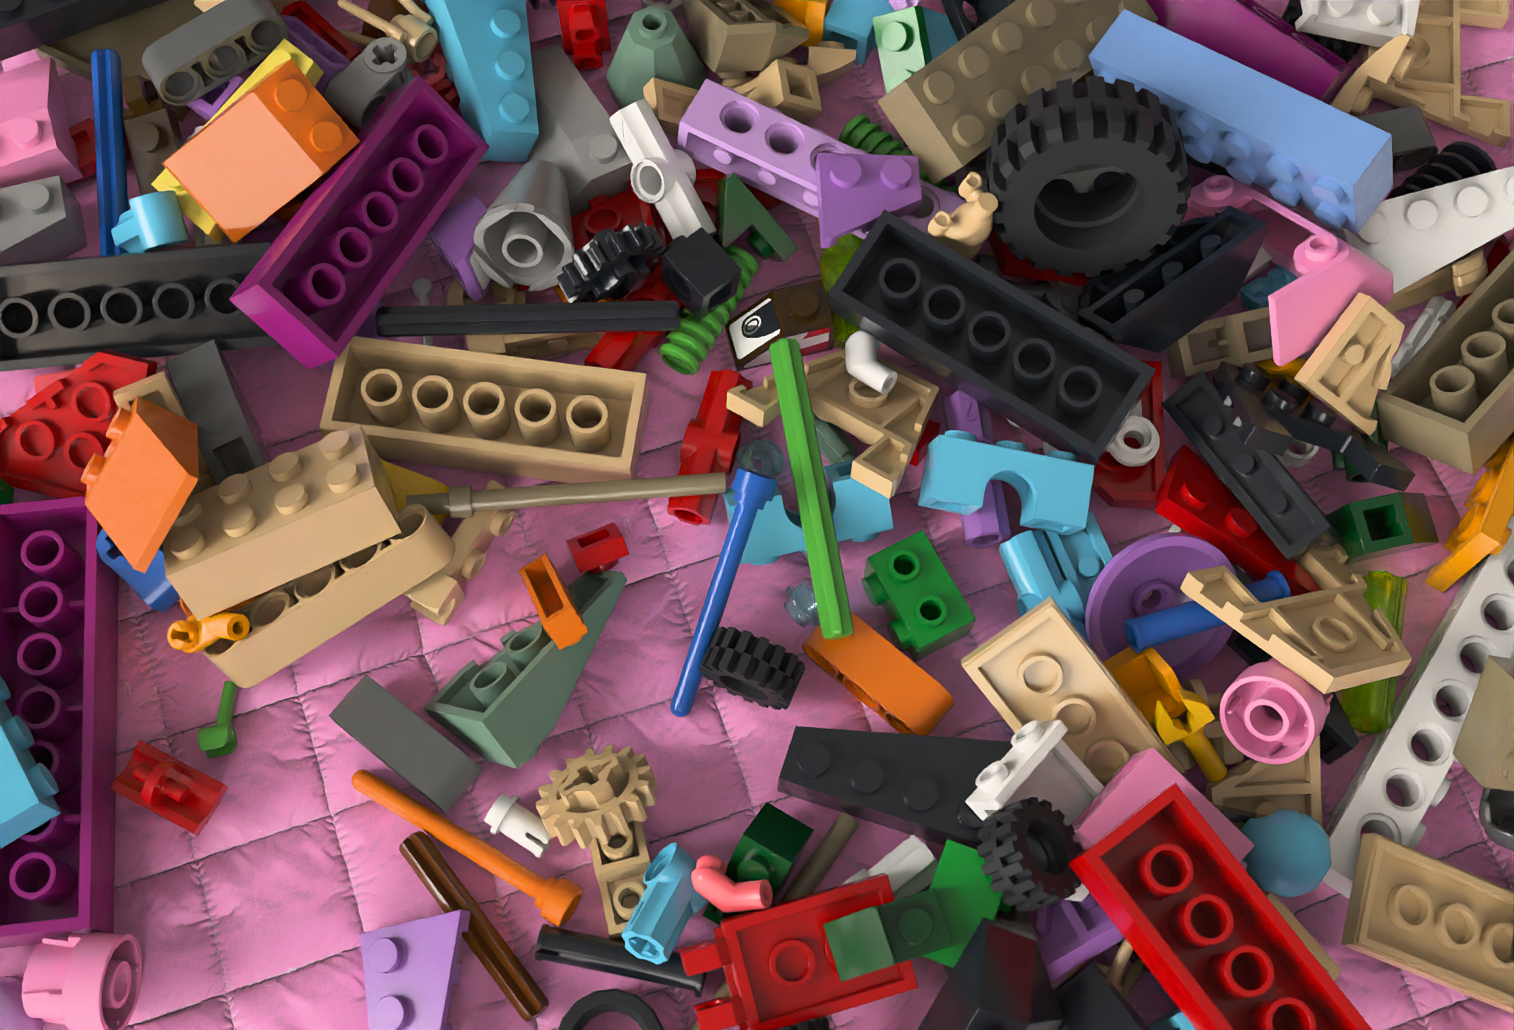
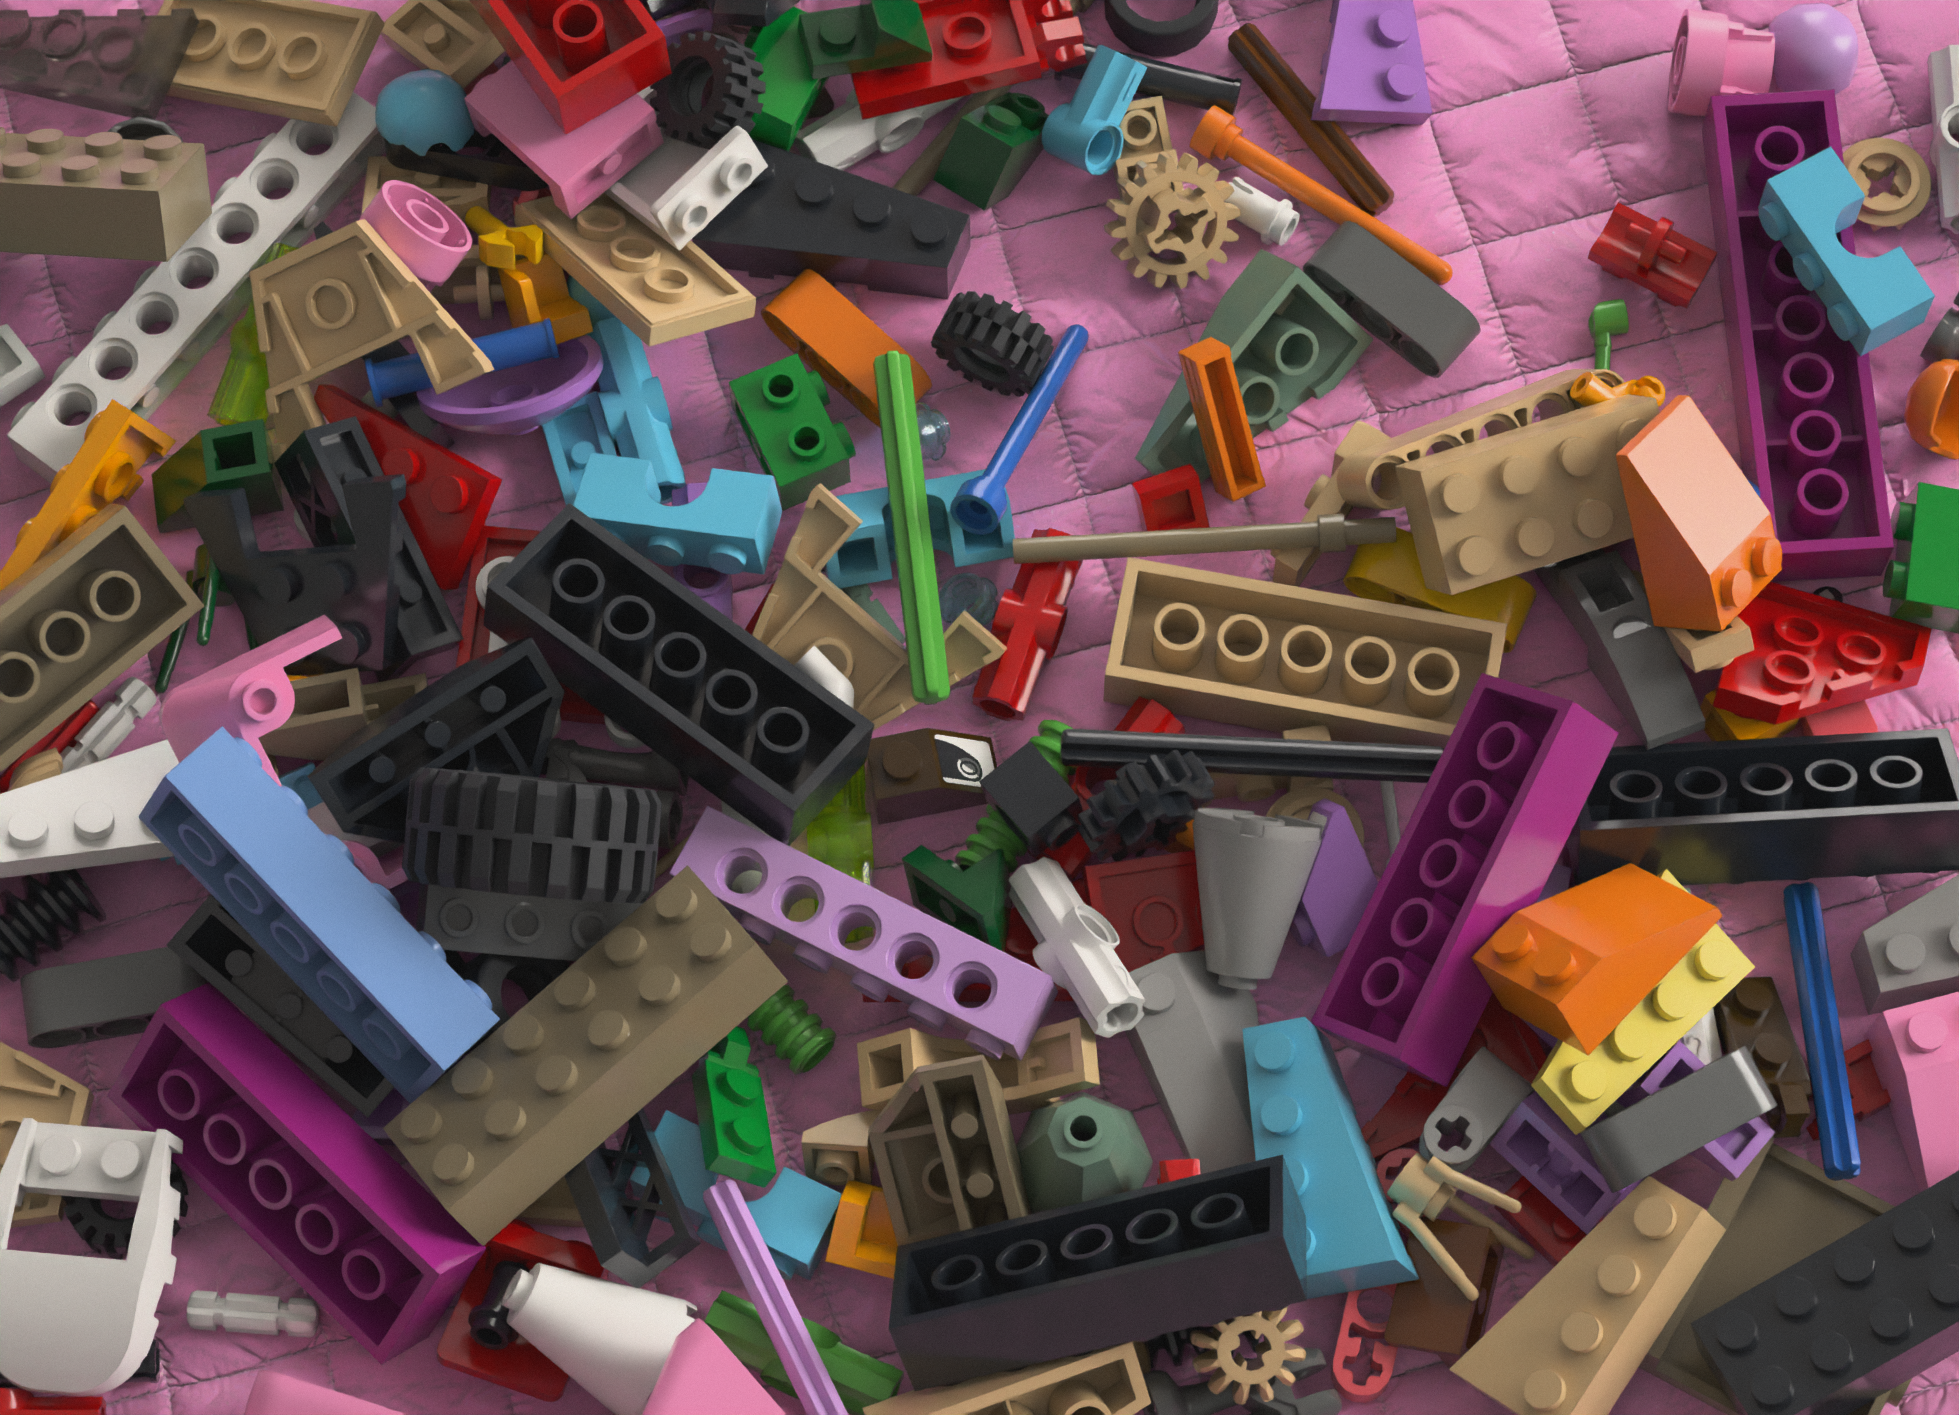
camera: 175 degrees left, 0 degrees up
medium azure piece [111,190,190,253] -> none
coral arm [691,854,773,913] -> none
medium lavender wing [815,153,922,248] -> none
tan piece [928,172,998,260] -> none
tan wing [1294,292,1405,436] -> none
tan slope [1331,34,1417,117] -> none

